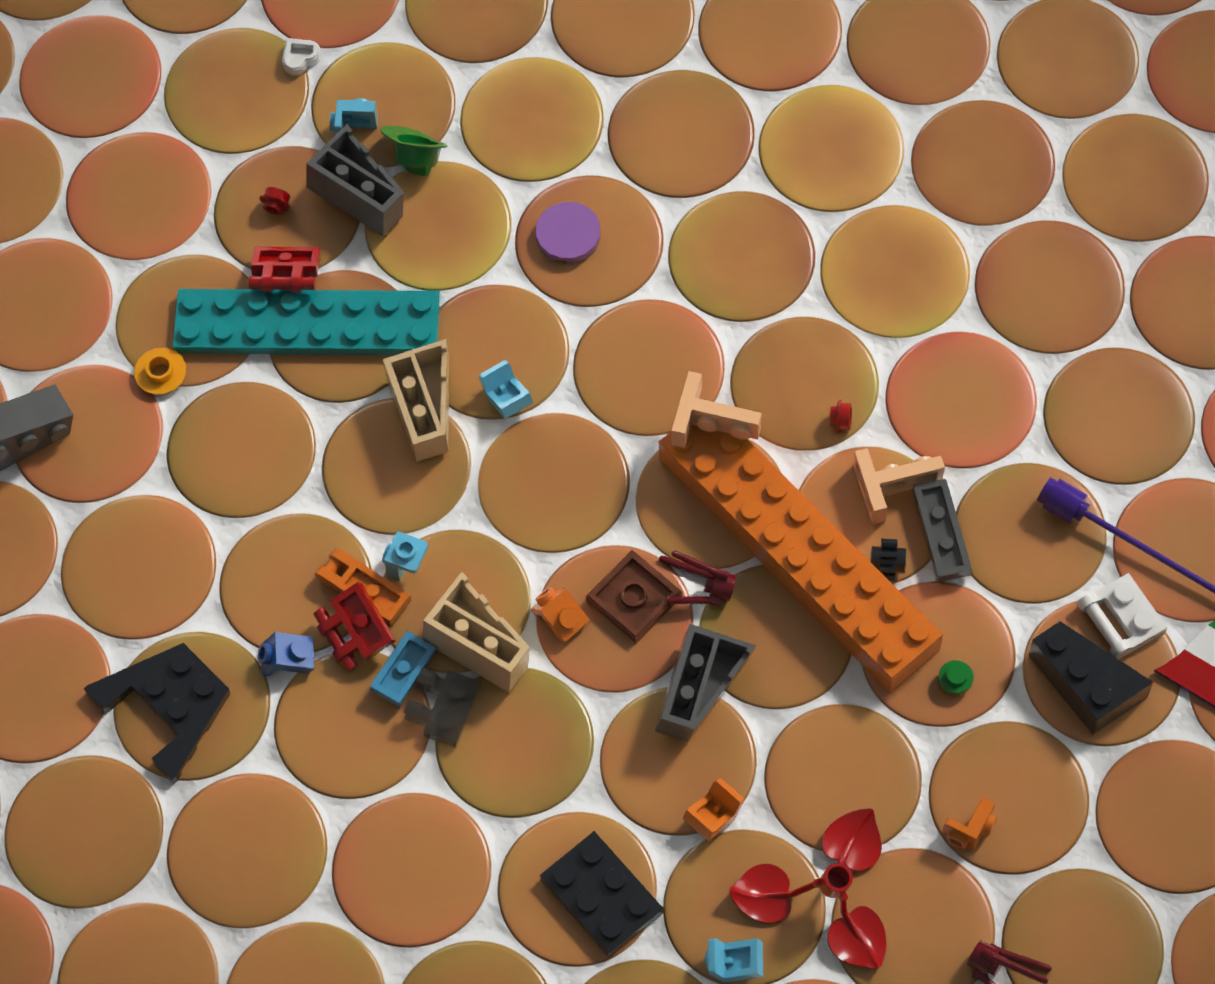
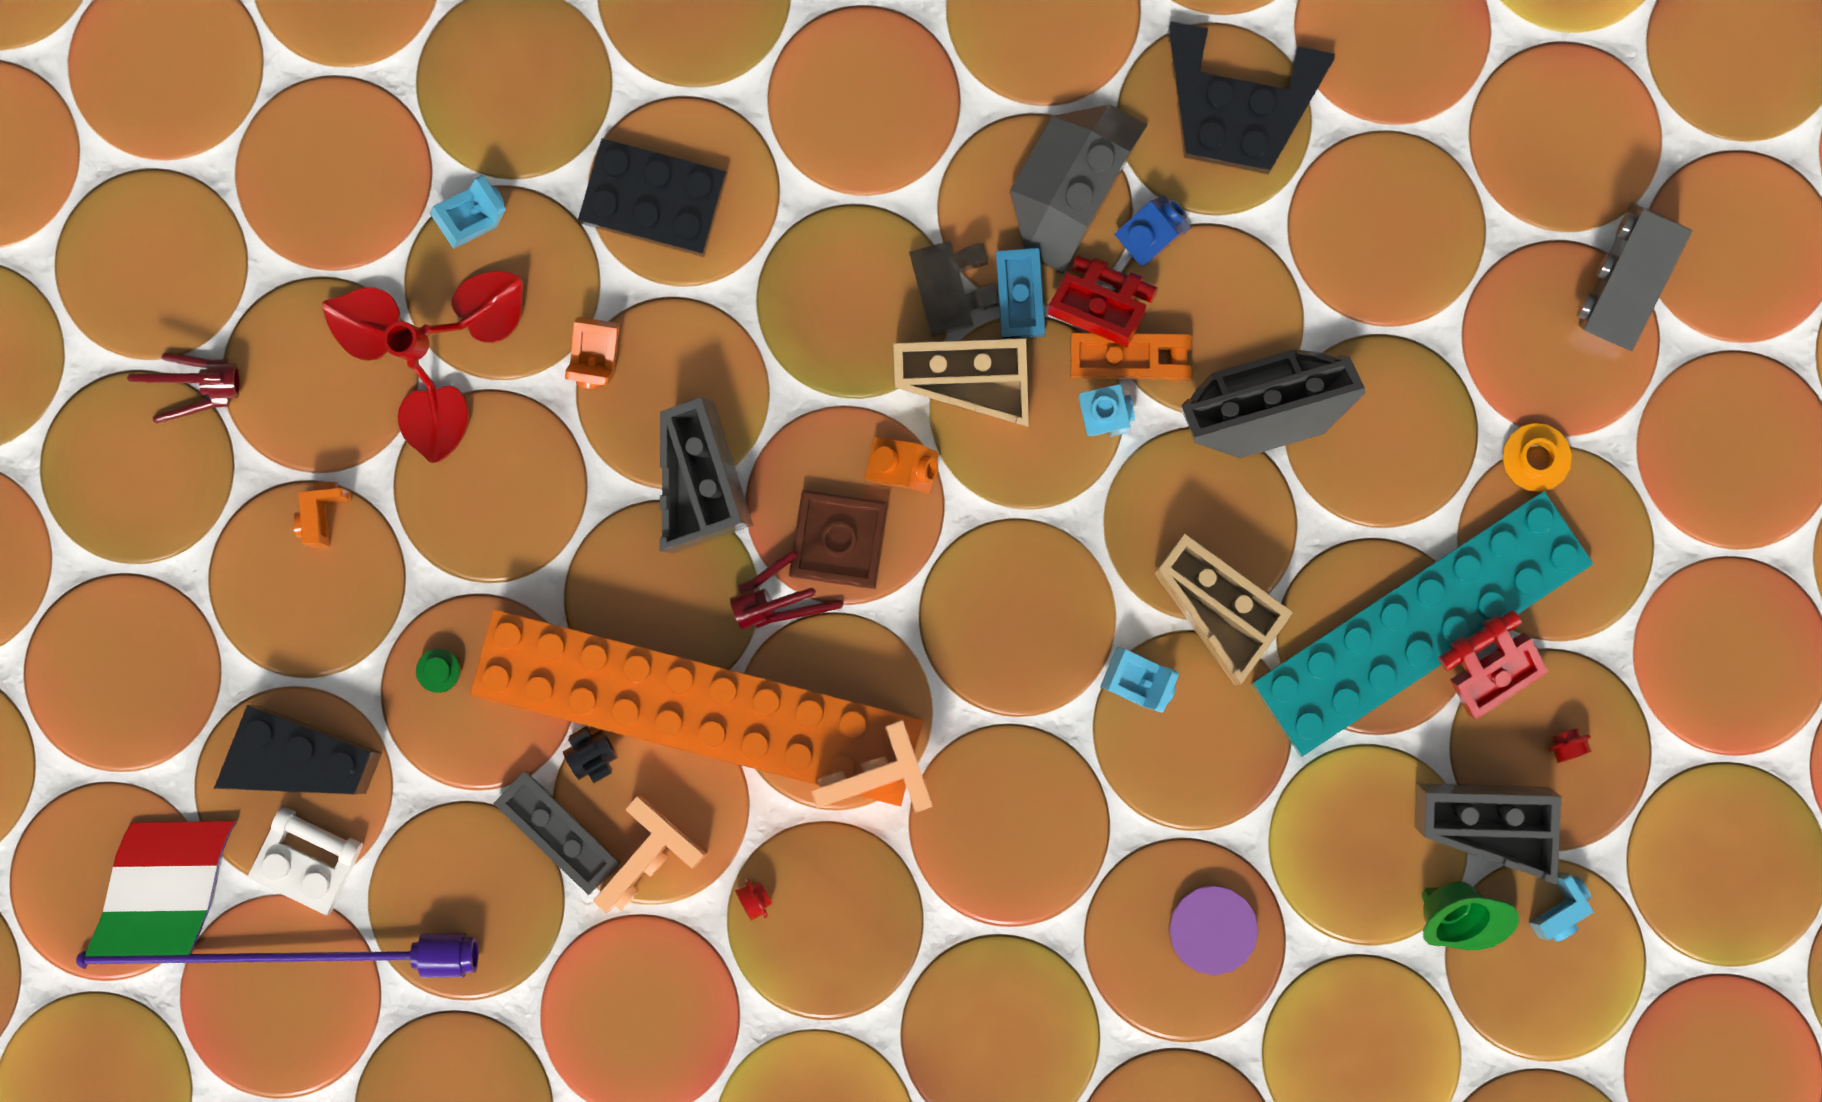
camera: 145 degrees right, 20 degrees up
white tile [282,38,321,76] -> none
none -> dark grey wedge [1010,104,1147,274]
none -> dark grey wedge [1181,349,1365,458]

